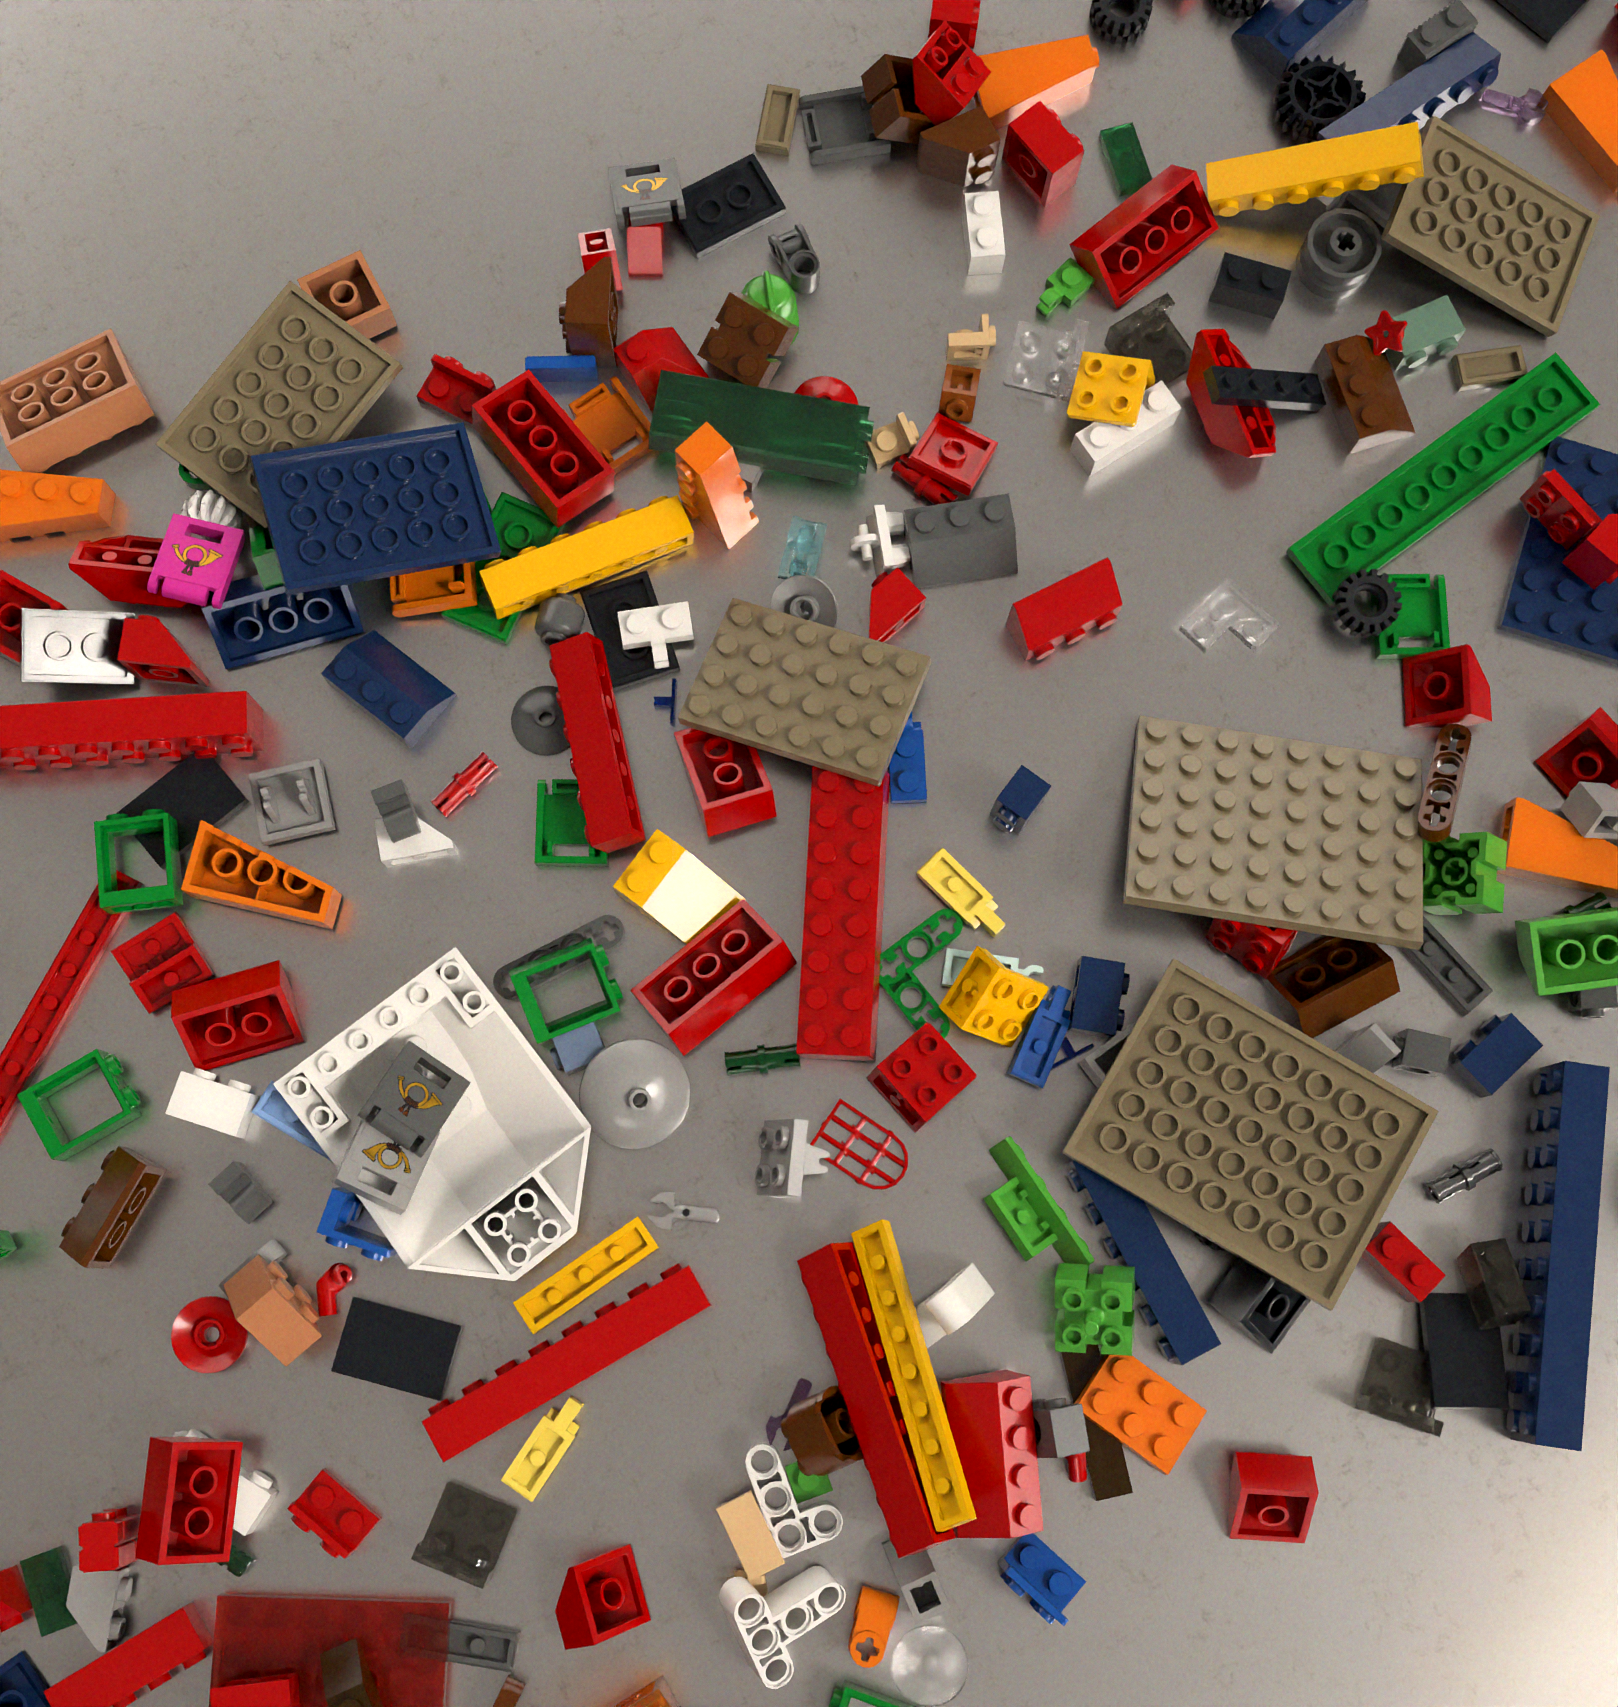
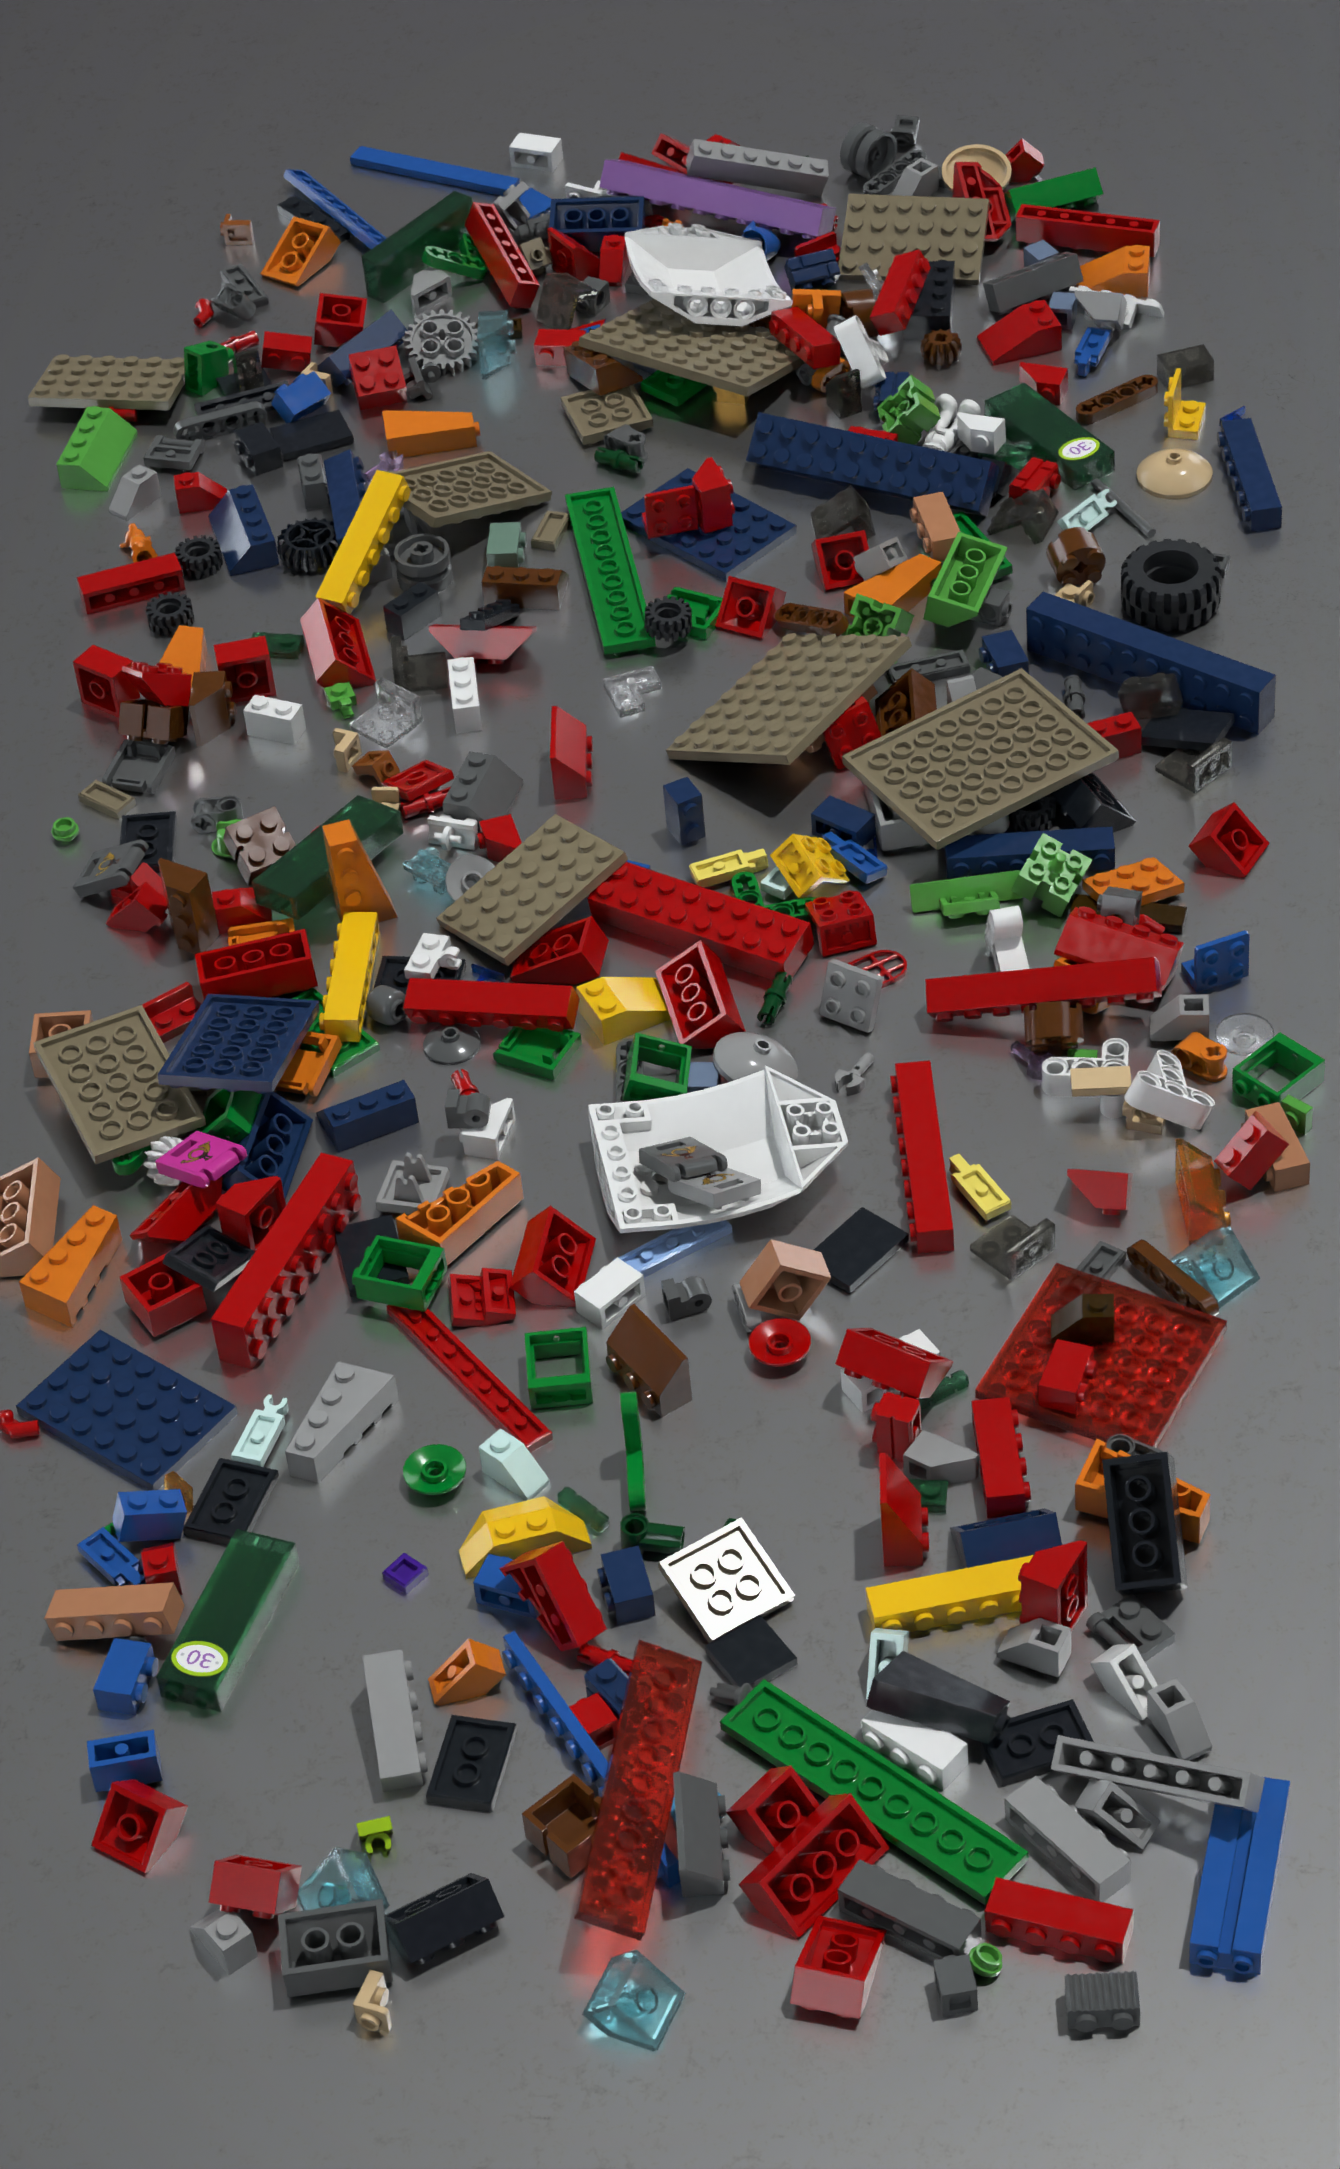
camera: 55 degrees left, 35 degrees down
red bracket [287,1468,382,1559] -> none
blue bracket [317,1187,397,1261] -> none
yellow plate [513,1216,659,1334] -> none
blue tile [525,355,598,383] -> none
yellow plate [851,1219,977,1532] -> none
yellow bracket [1067,351,1155,427] -> none
red plate [1364,310,1407,356] -> none
none -> bright green plate [52,817,79,842]

